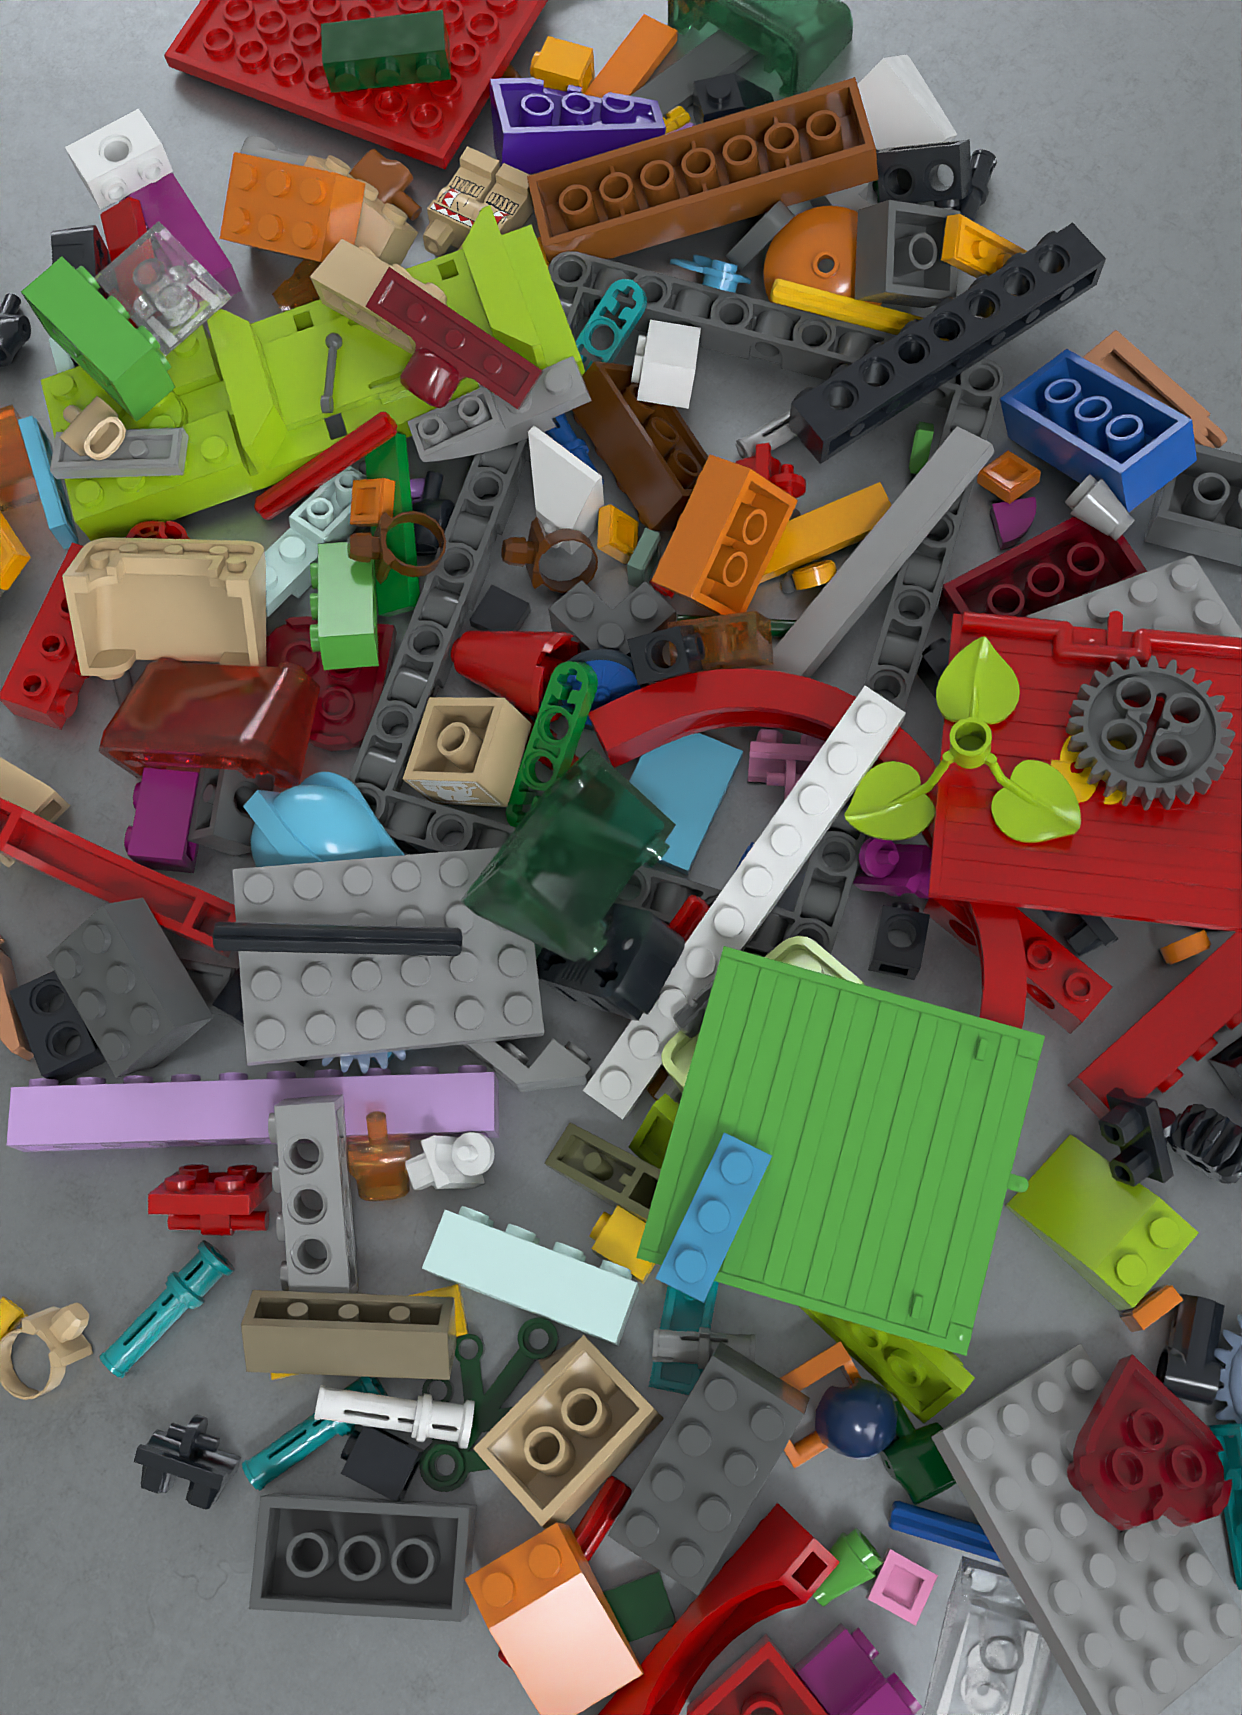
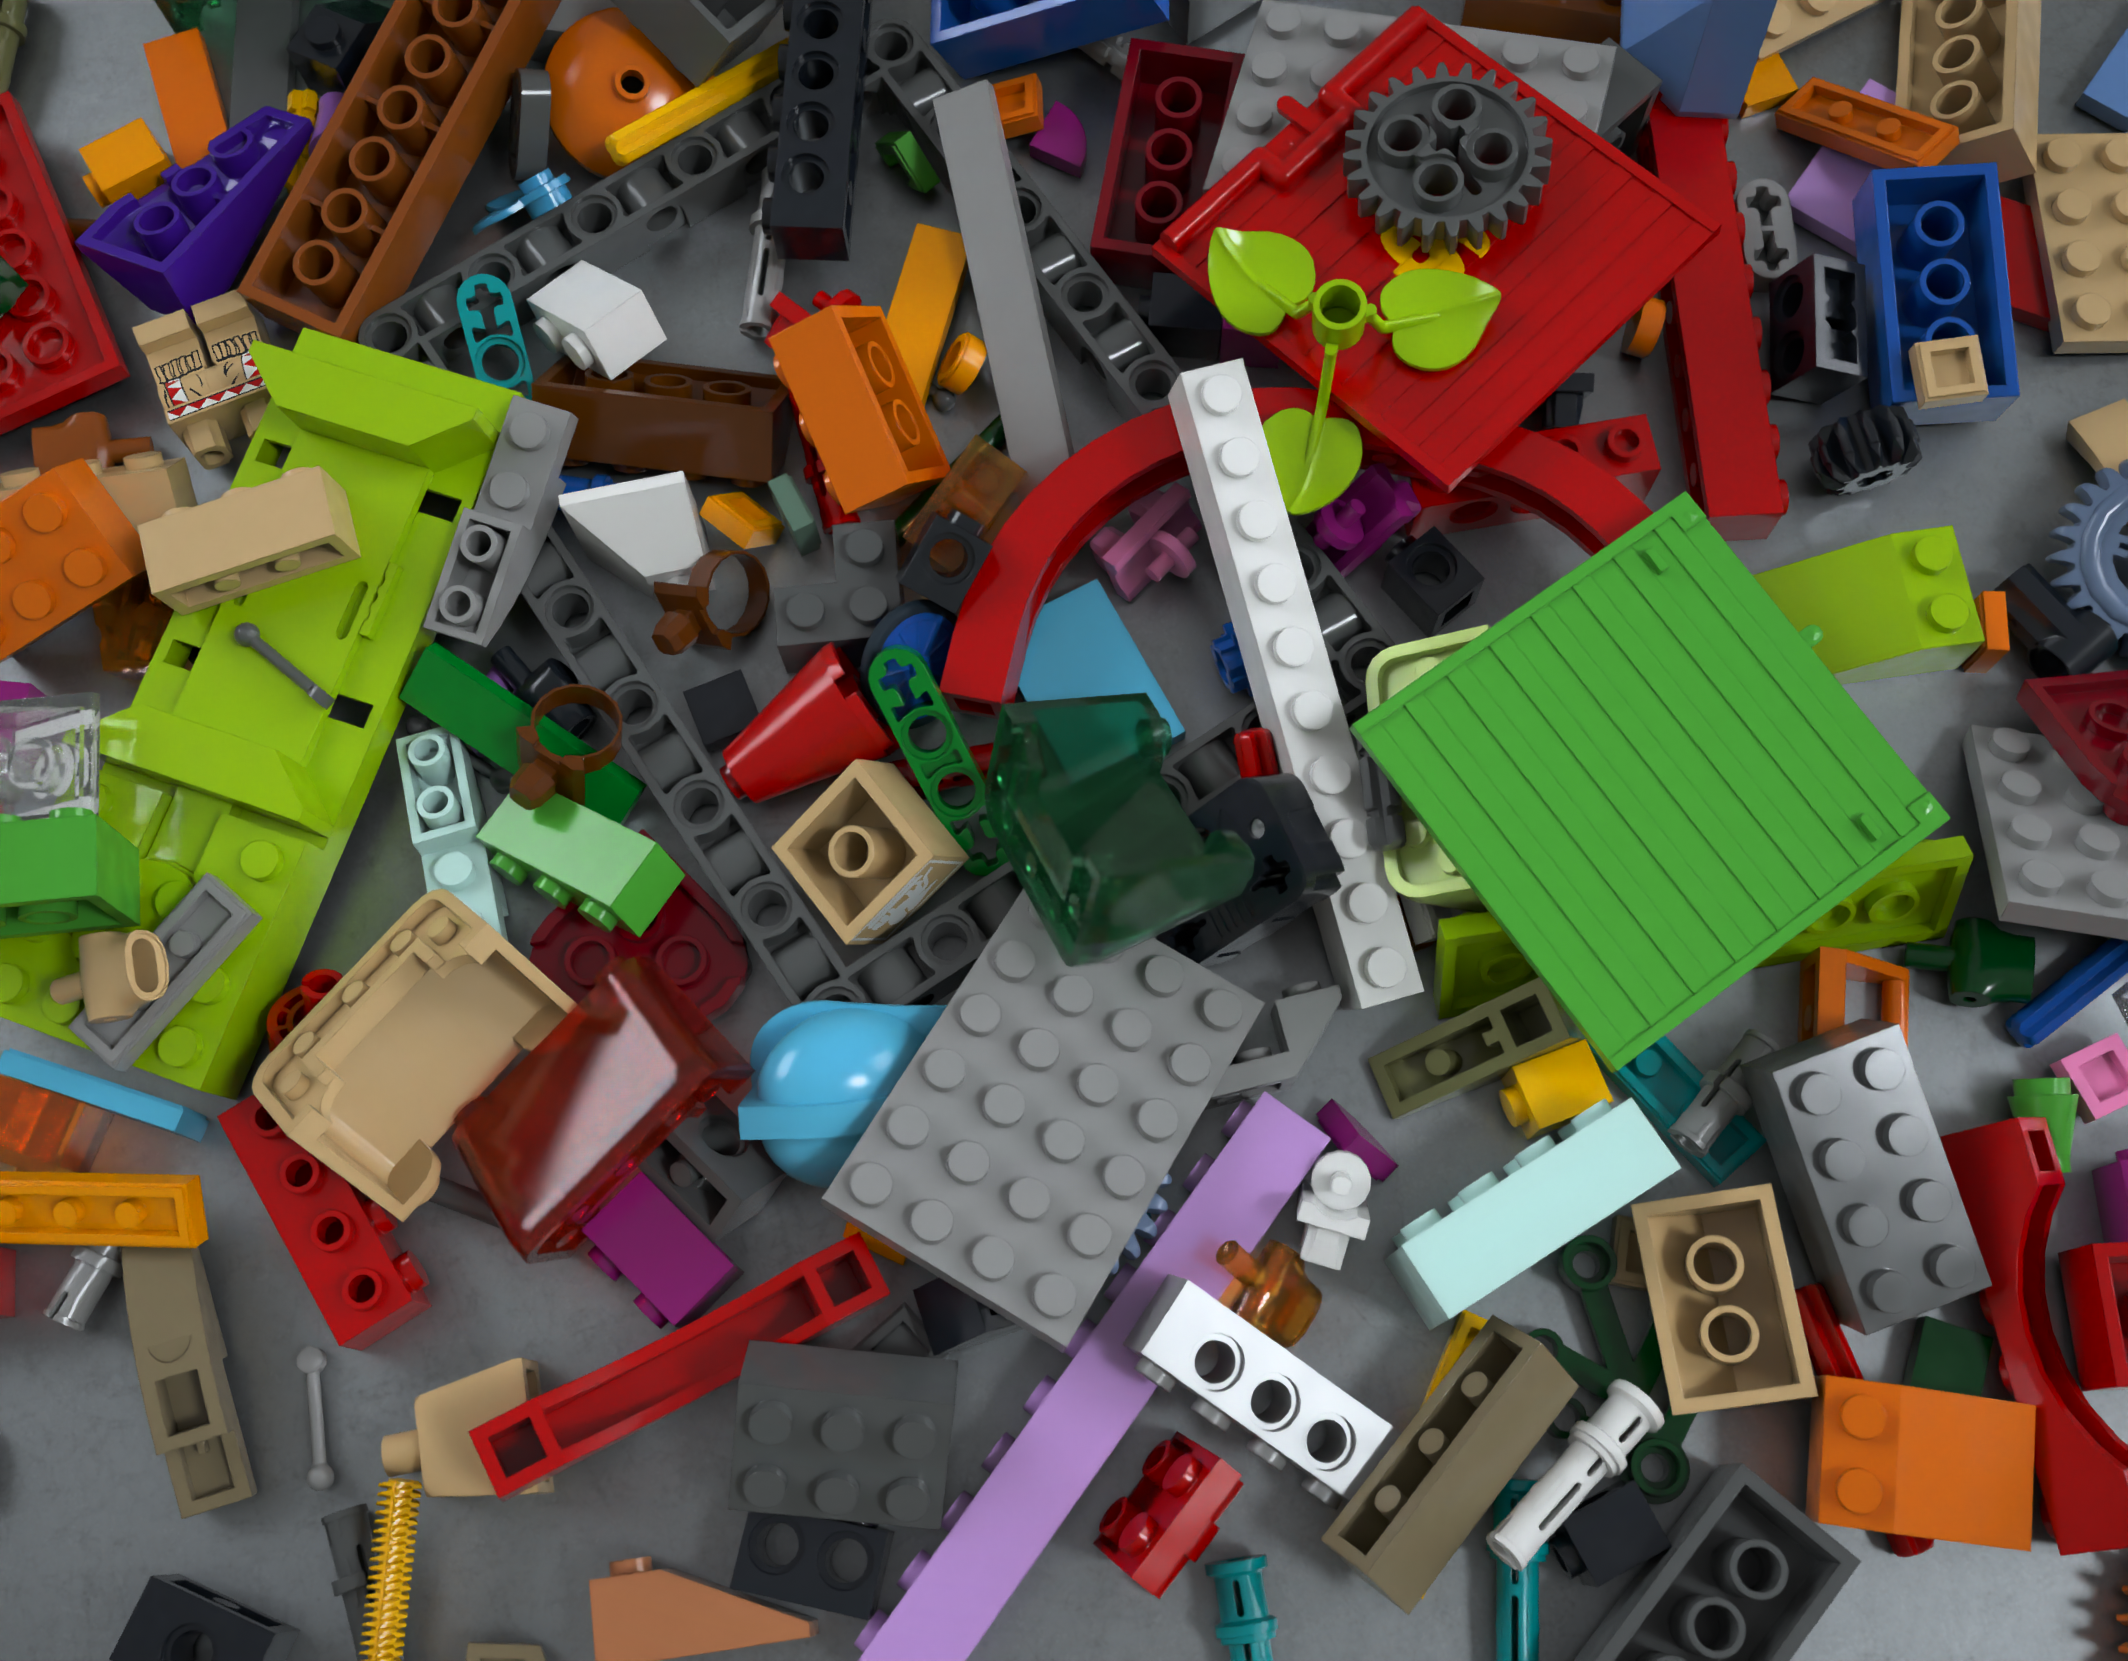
camera: 55 degrees left, 0 degrees up
black axle [213,922,463,956] -> none
red axle [254,412,398,520] -> none
orange tile [350,478,395,527] -> none
dark red plate [365,267,543,410] -> none
dark azure plate [655,1133,772,1303] -> none
dark blue hair [815,1378,898,1460] -> none
light grey cone [1064,474,1135,541] -> none
black hips [1098,1087,1178,1187] -> none
none -> magenta tile [1316,1098,1399,1182]

